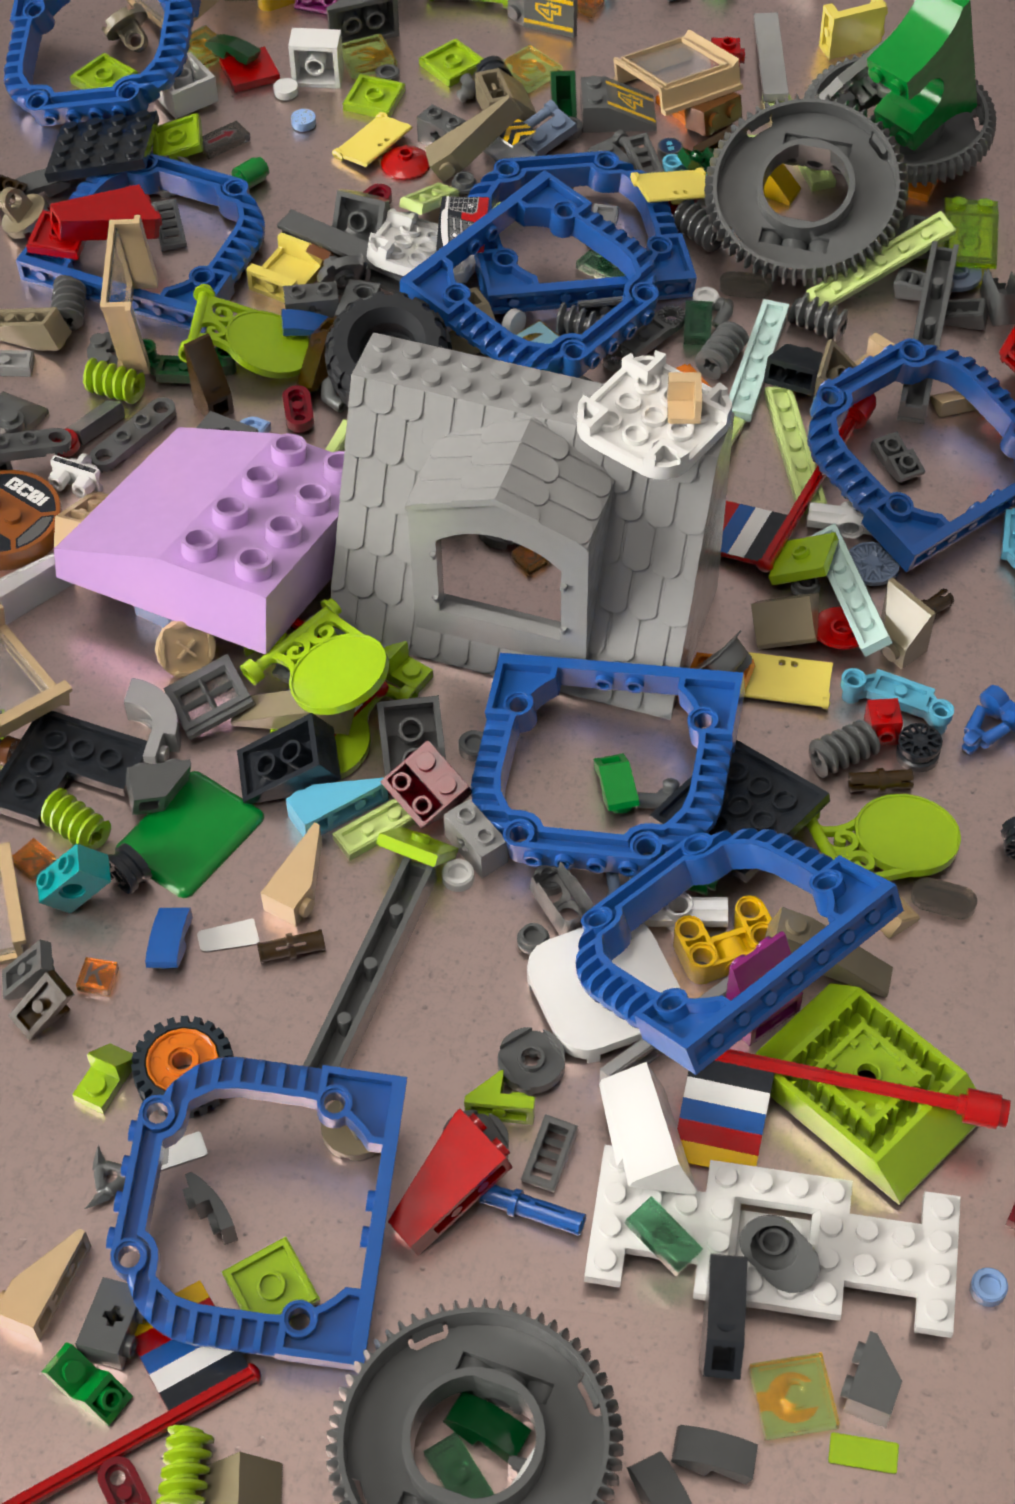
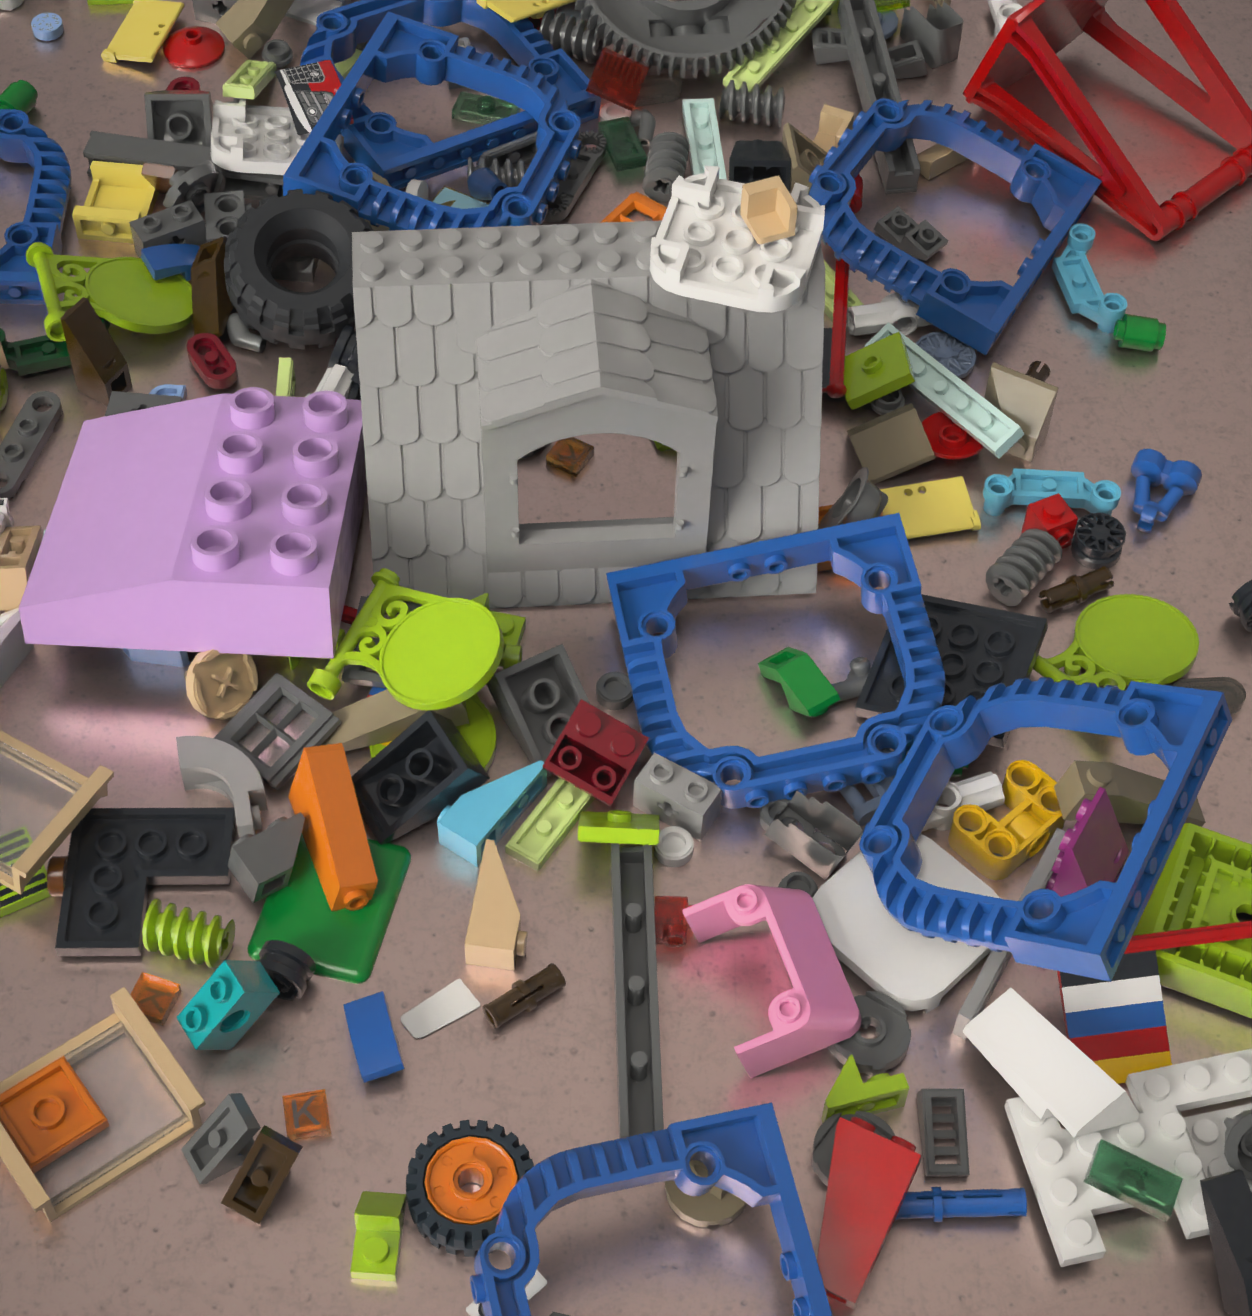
camera: 25 degrees left, 0 degrees up
none -> orange slope [288,743,378,911]
none -> dark blue cone [468,168,508,200]
none -> clear red piece [586,47,649,111]
none -> clear red plate [654,896,693,948]
none -> bright pink windscreen [682,884,861,1078]

